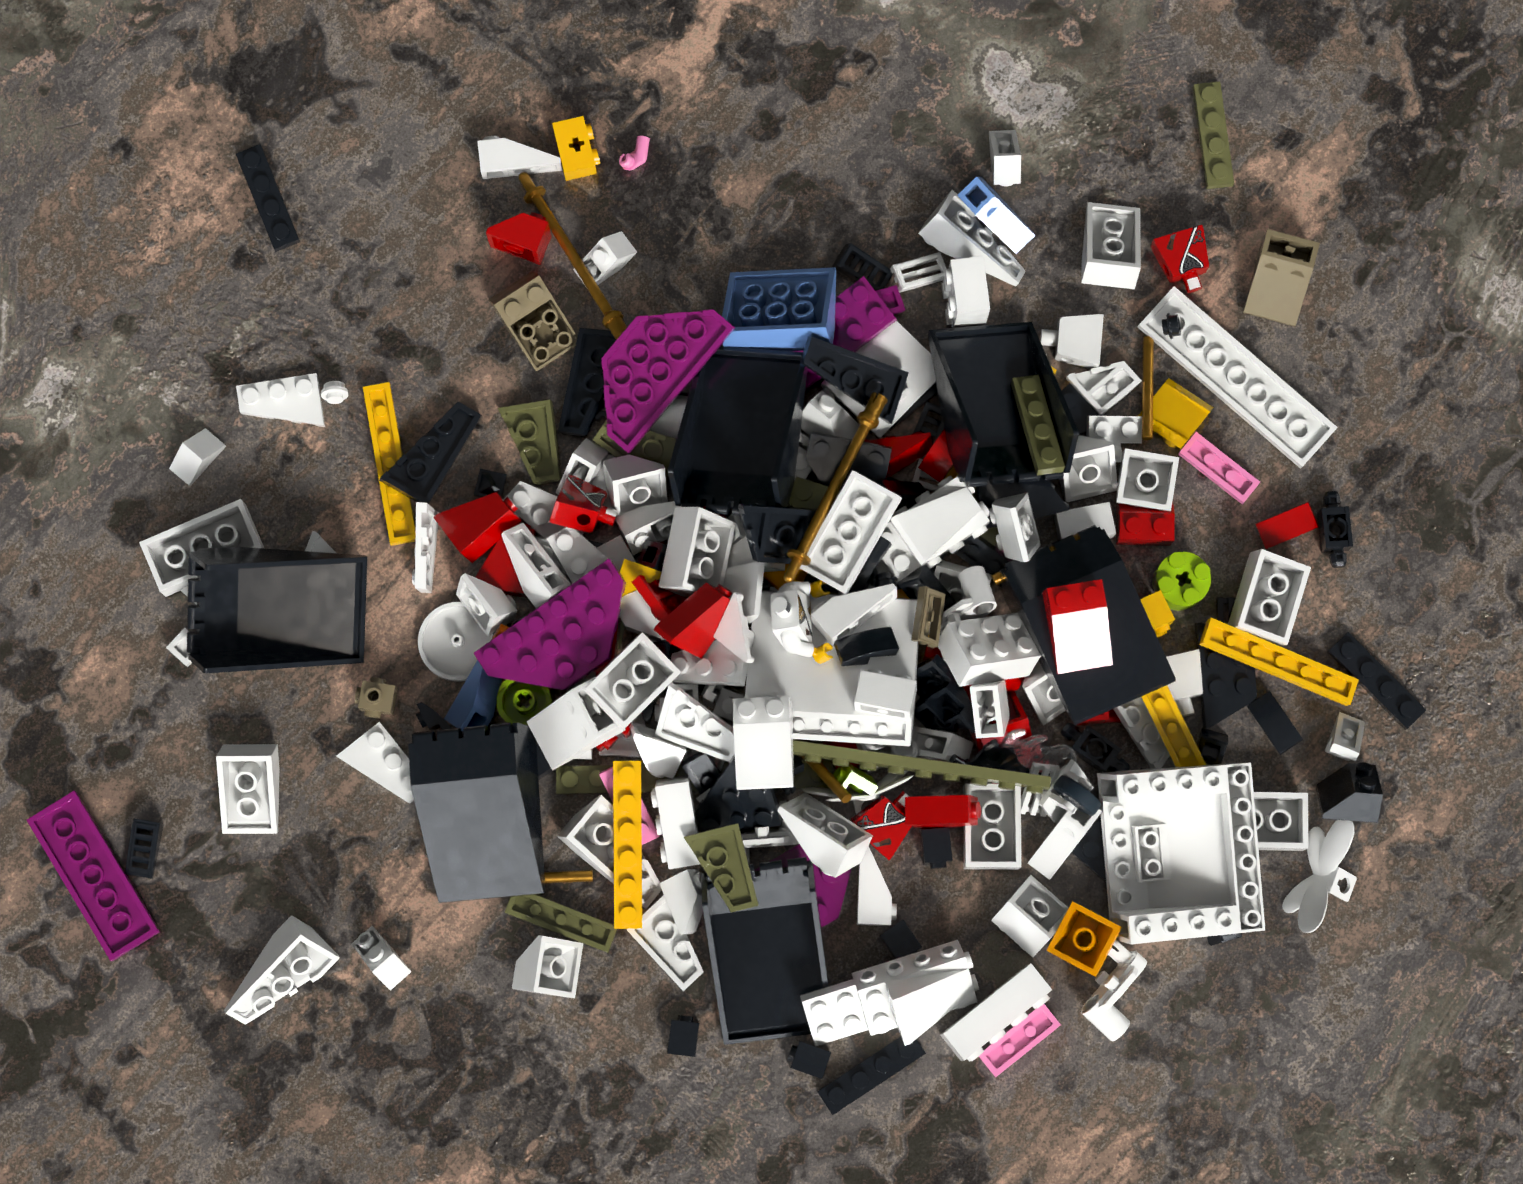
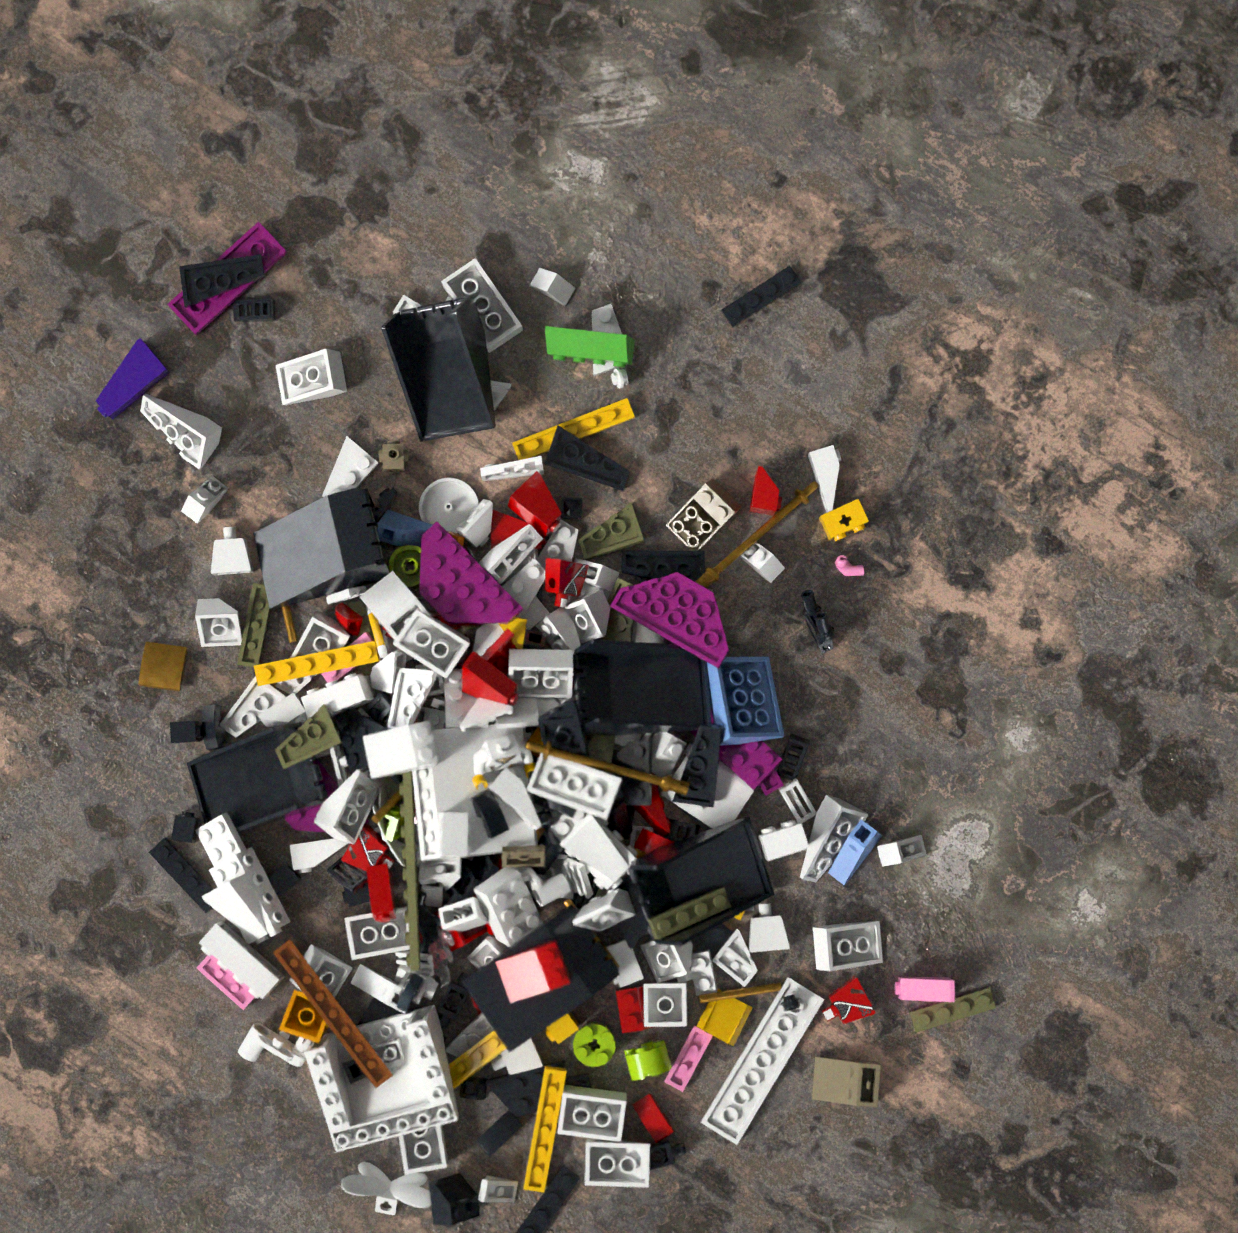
camera: 80 degrees right, 5 degrees up
none -> dark purple slope [96,338,170,420]
none -> pearl gold slope [138,642,188,692]
none -> black wing [179,254,265,308]
none -> black slope [202,704,225,751]
none -> white torso [211,527,254,575]
none -> dark orange plate [273,939,393,1088]
none -> white tile [326,586,367,604]
none -> black tile [327,857,368,895]
none -> red brick [335,603,363,636]
none -> black slope [342,1059,367,1084]
none -> yellow bar [366,606,388,658]
none -> white slope [419,857,462,890]
none -> bright green slope [545,326,635,368]
none -> white tile [563,858,593,899]
none -> white slope [585,1138,650,1187]
none -> lime brick [624,1040,672,1080]
none -> black connector [801,590,836,653]
none -> bright pink slope [895,977,955,1002]

